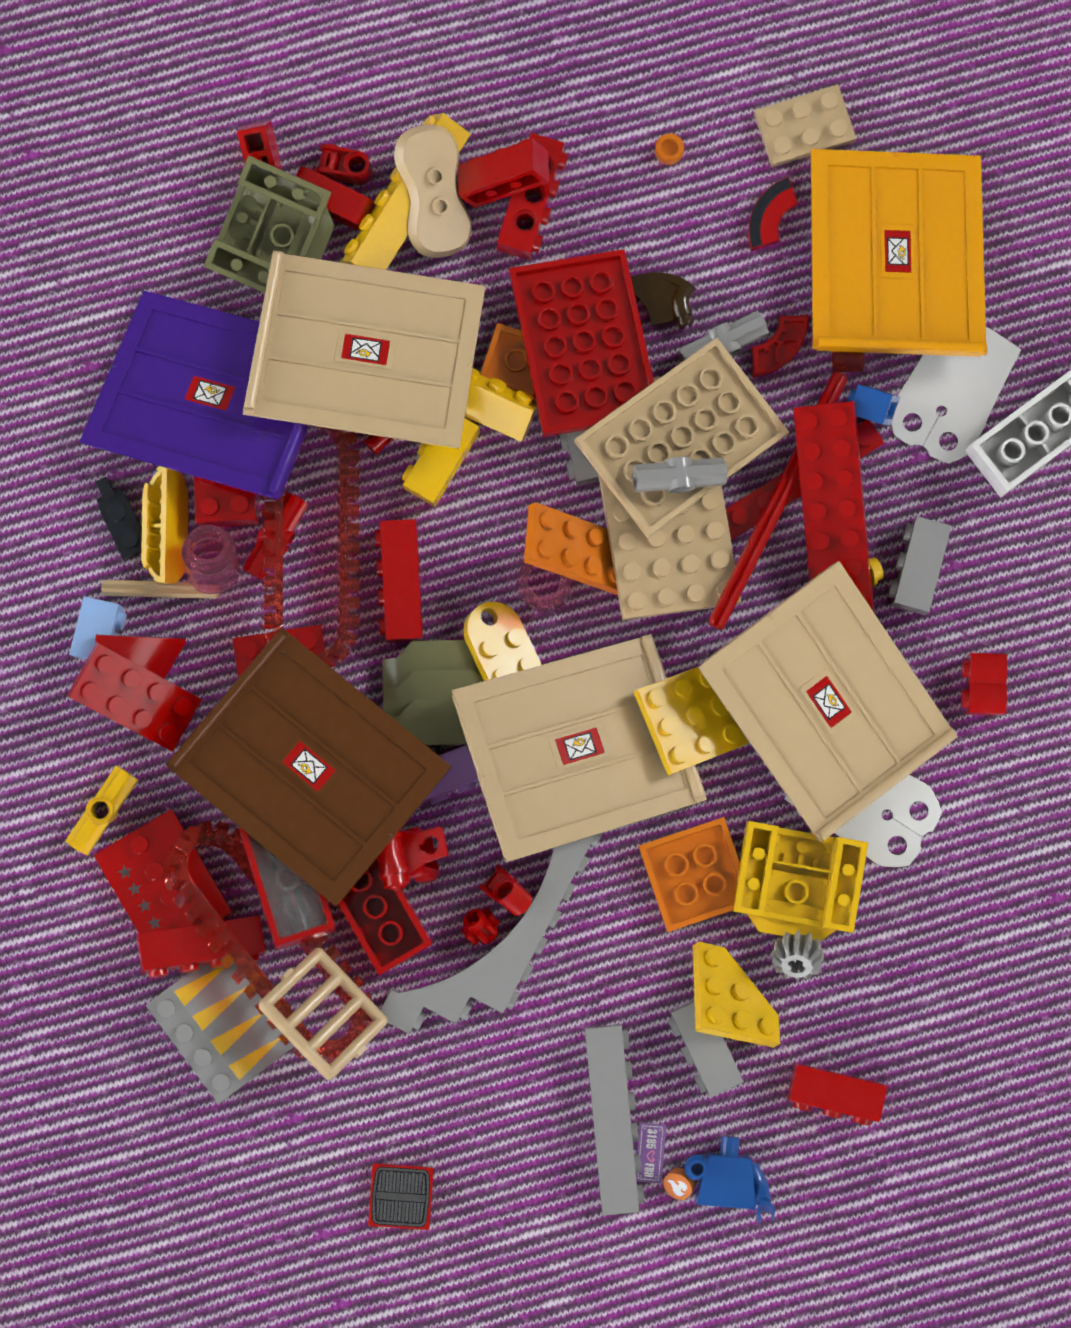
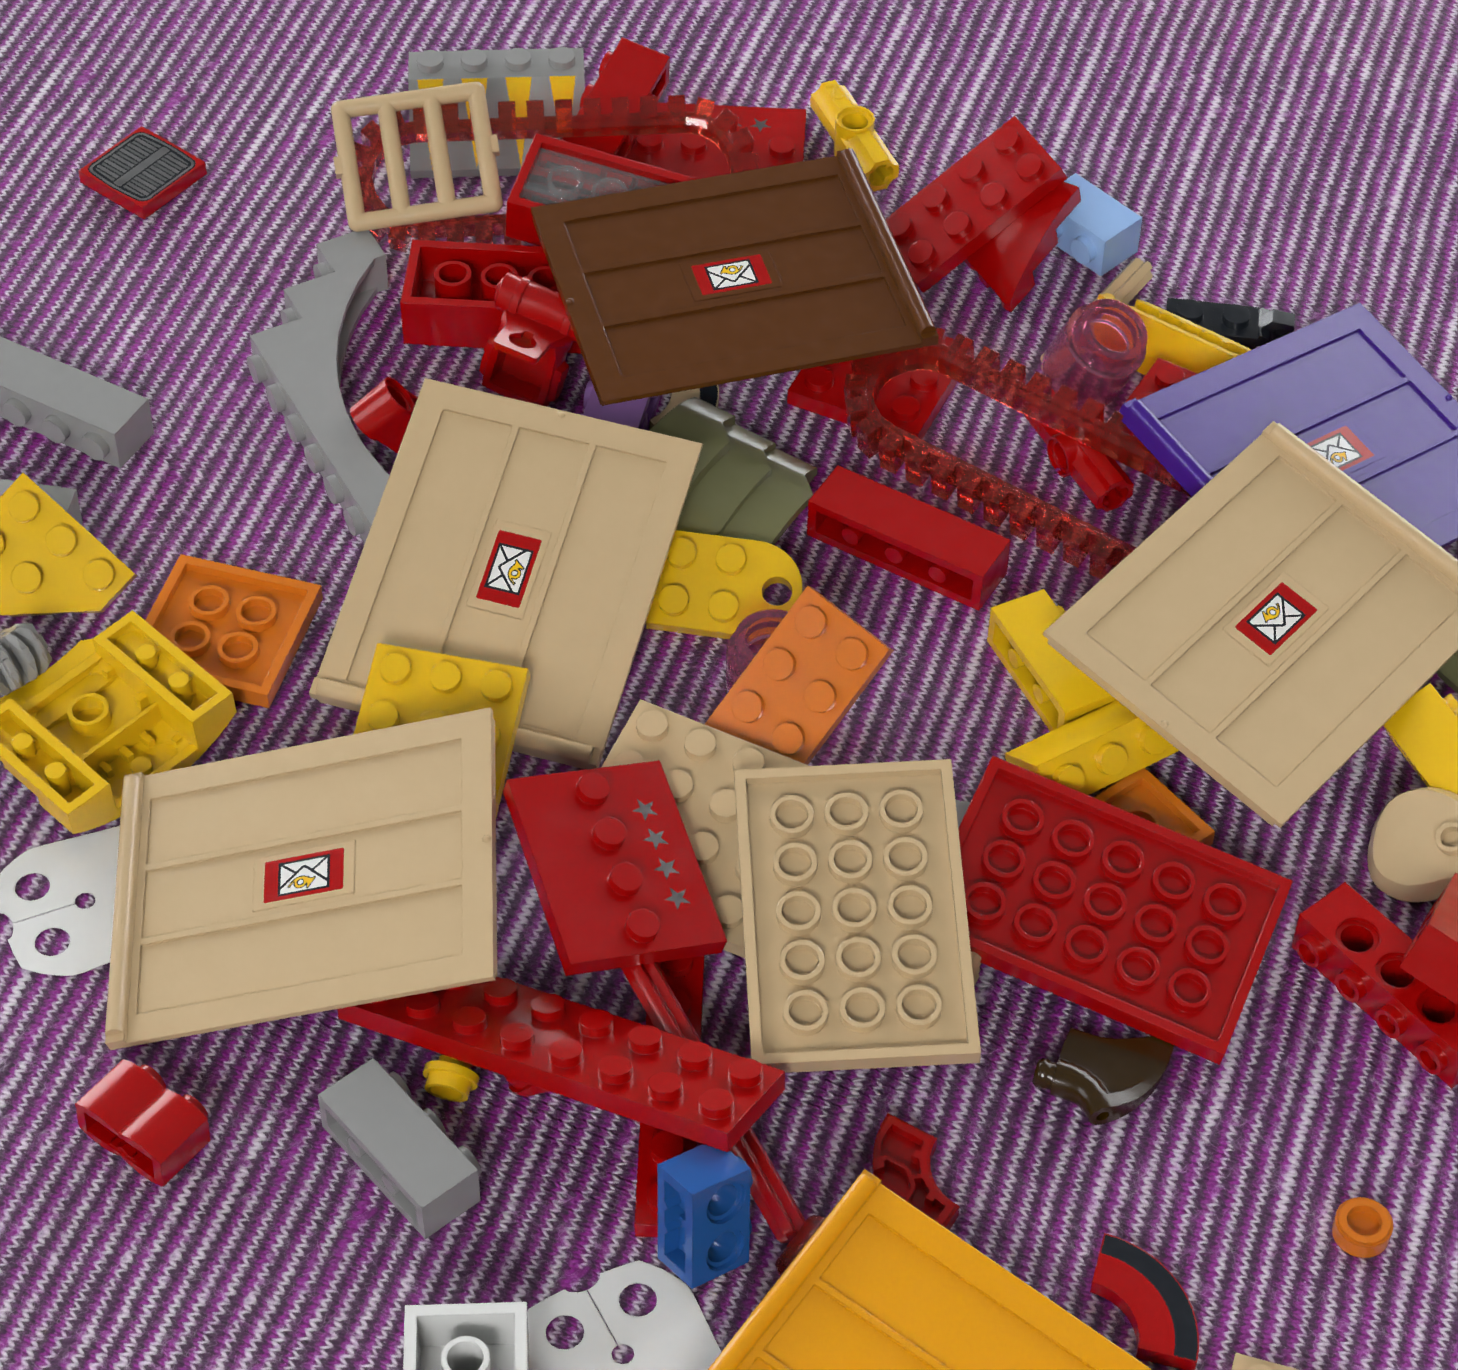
camera: 120 degrees right, 35 degrees down
red gear [461,907,500,946] -> none
light grey piece [632,457,728,493] -> none
light grey piece [678,311,769,362] -> none
none -> red plate [503,760,727,976]

